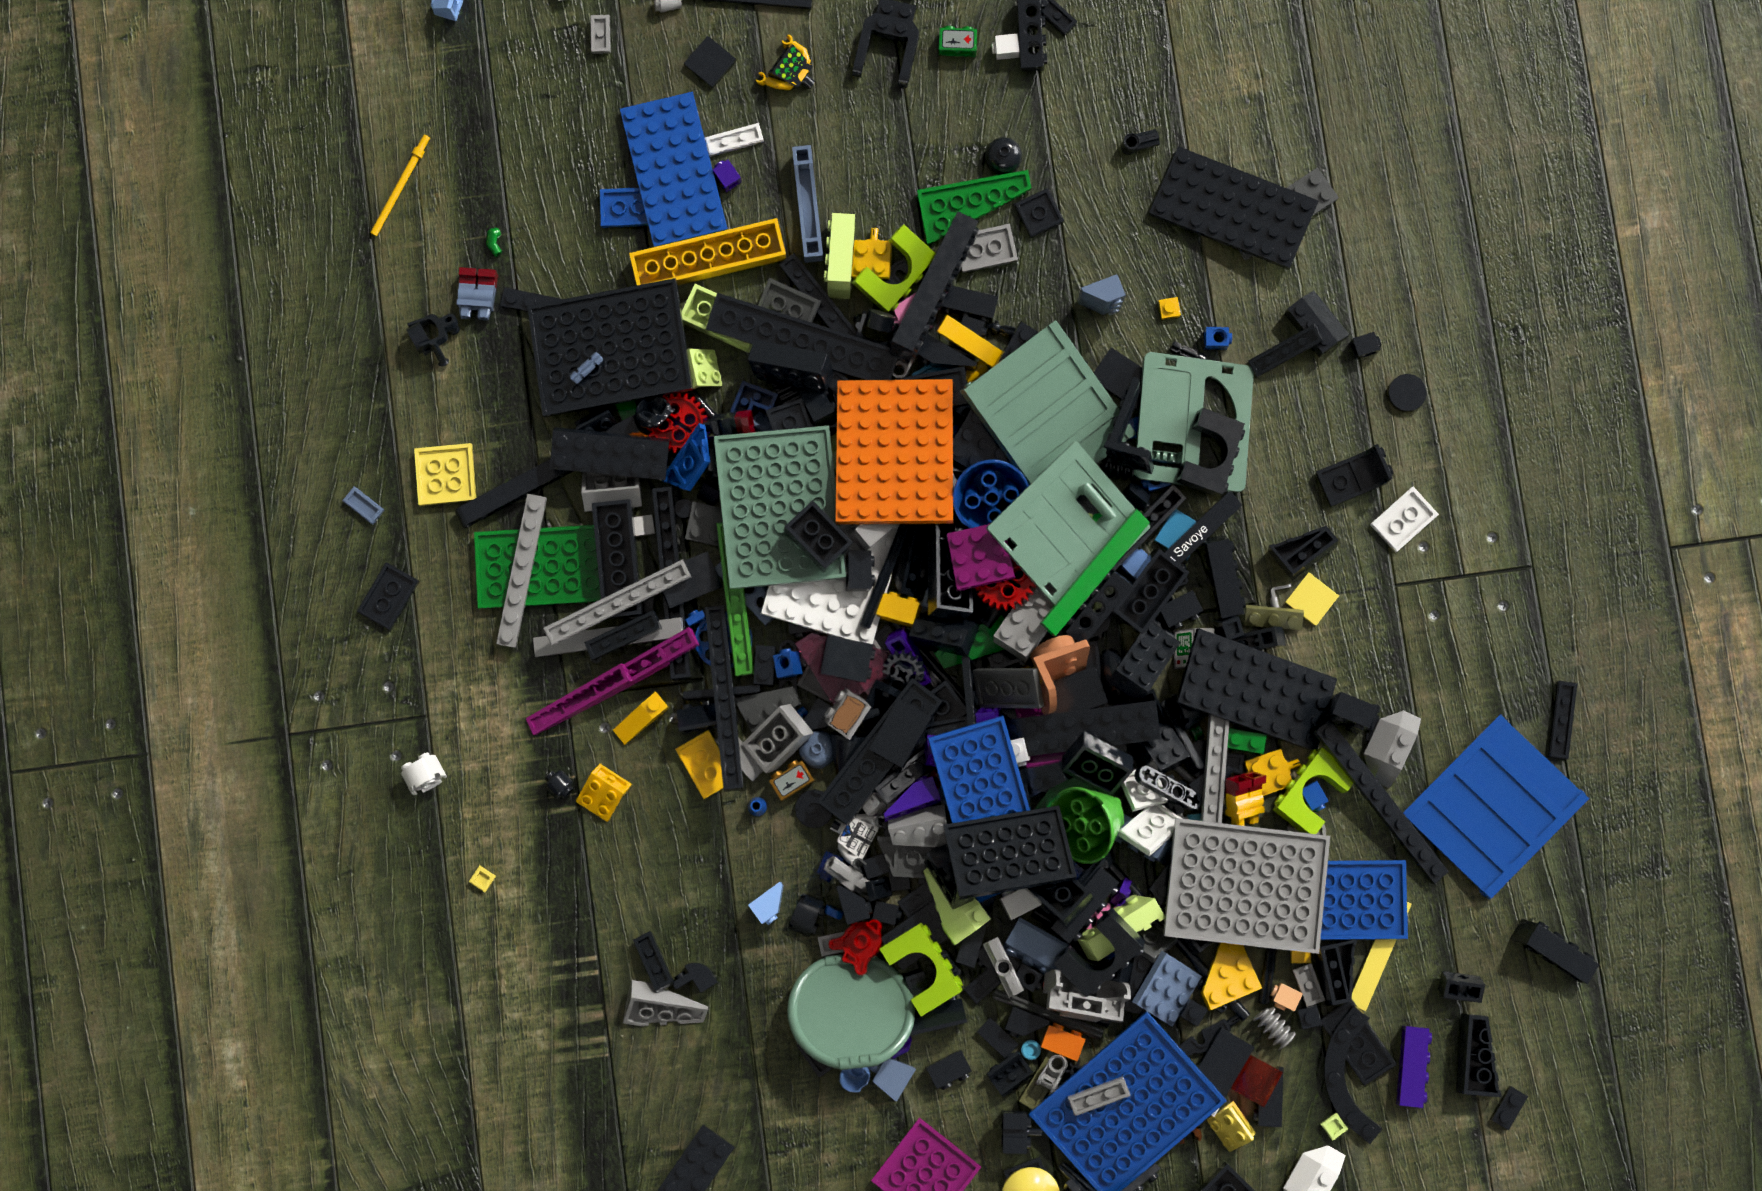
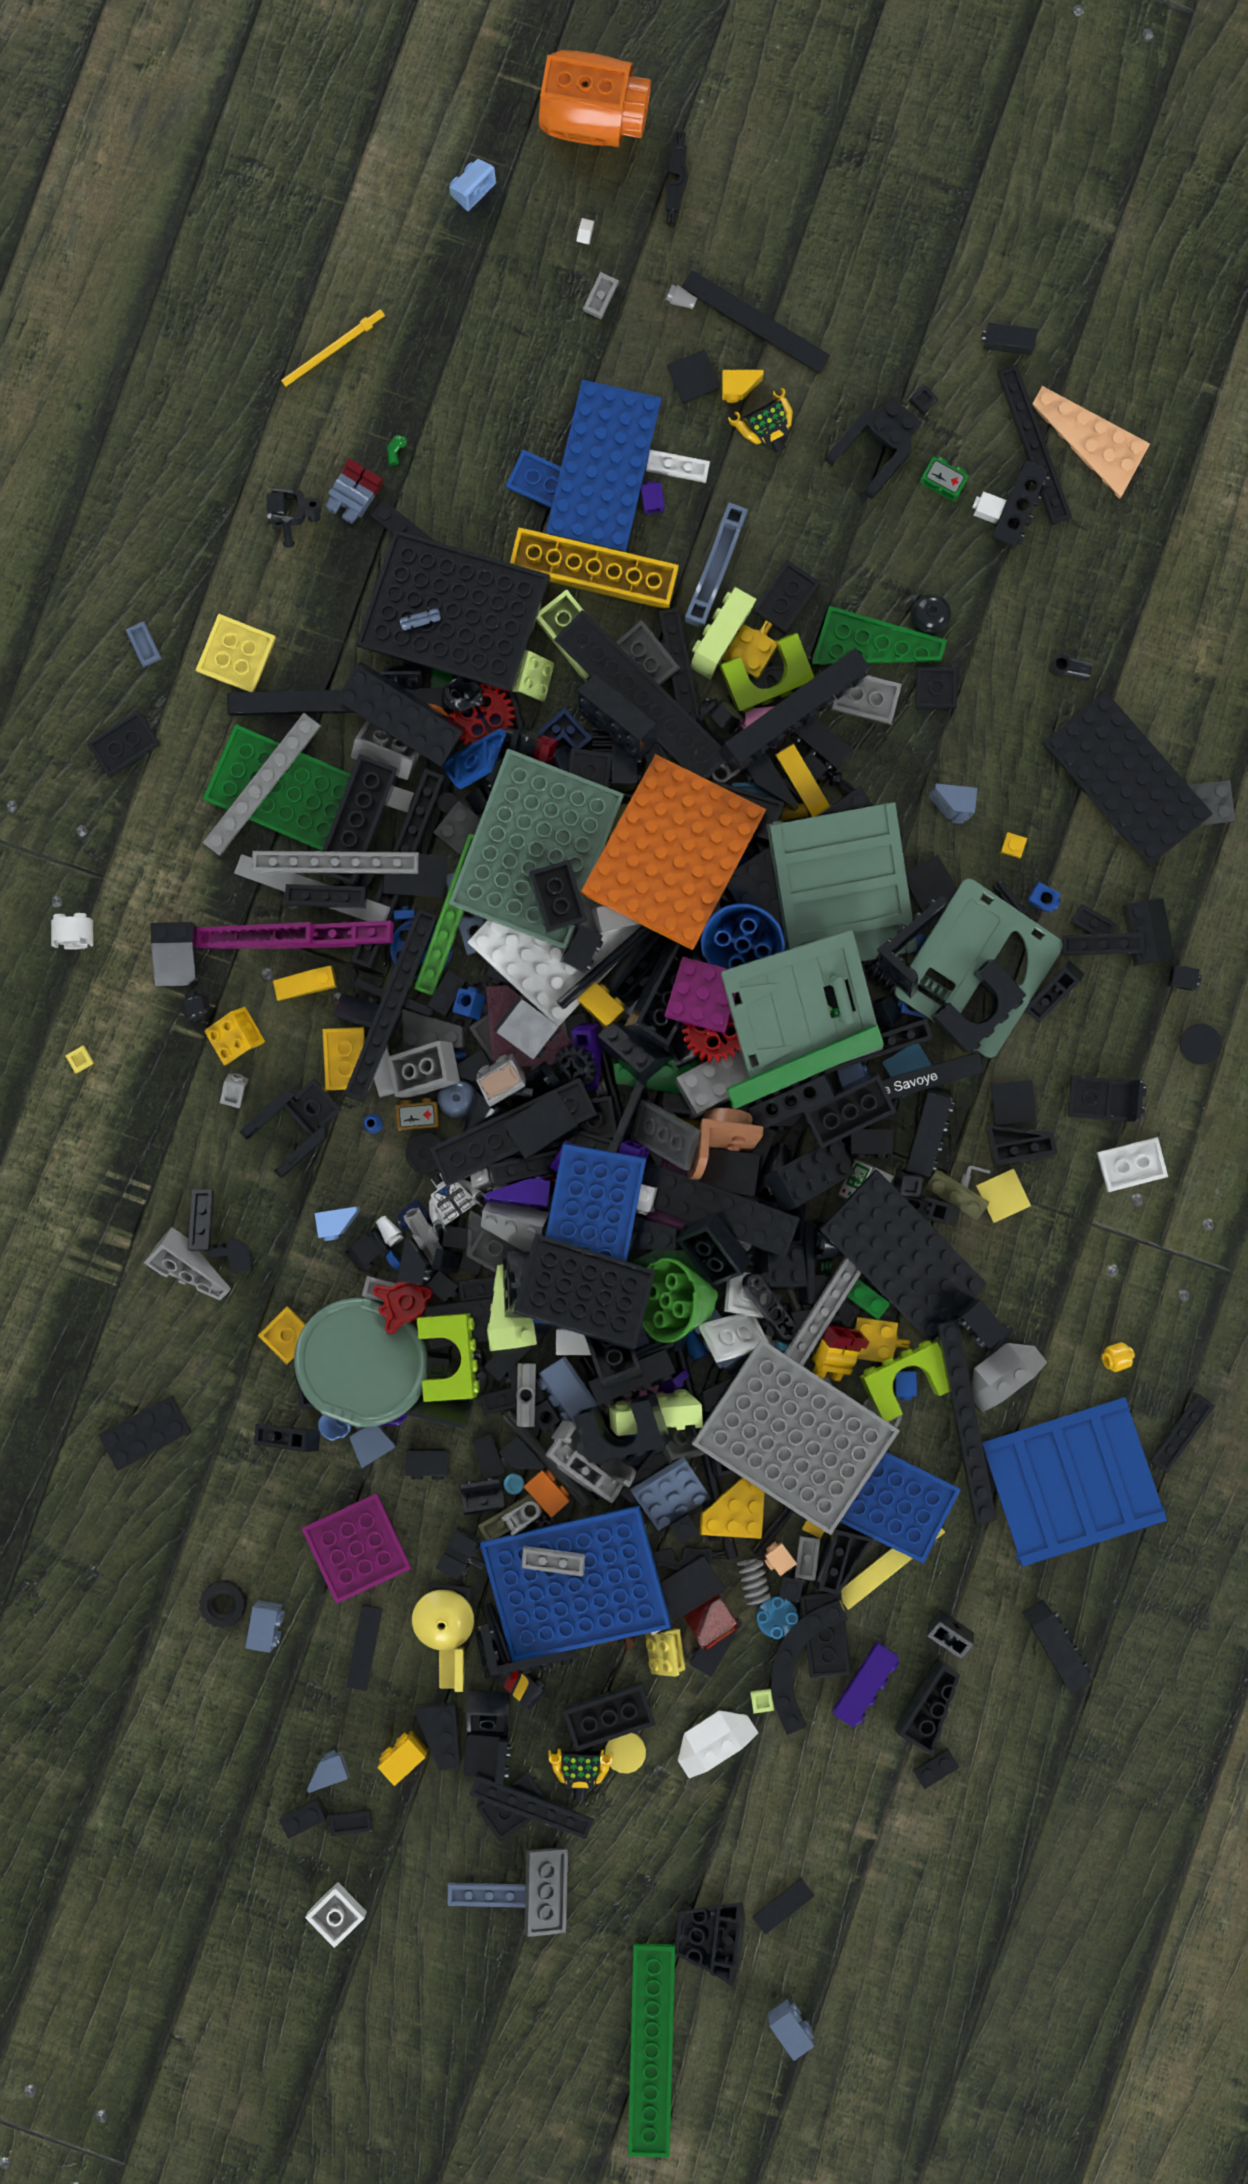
camera: 30 degrees right, 5 degrees up
none -> slope [151,922,197,986]
none -> light grey bracket [220,1073,248,1108]
none -> black plate [240,1079,342,1179]
none -> black slope [254,1424,320,1452]
none -> yellow tile [258,1306,306,1364]
none -> white cone [376,1215,404,1247]
none -> blue cone [686,1329,708,1361]
none -> yellow slope [722,370,764,403]
none -> black tile [752,560,821,634]
none -> dark azure dish [757,1596,798,1639]
none -> black tile [990,1080,1036,1125]
none -> black slope [1025,960,1084,1023]
none -> black plate [1070,904,1117,934]
none -> yellow head [1102,1342,1135,1372]

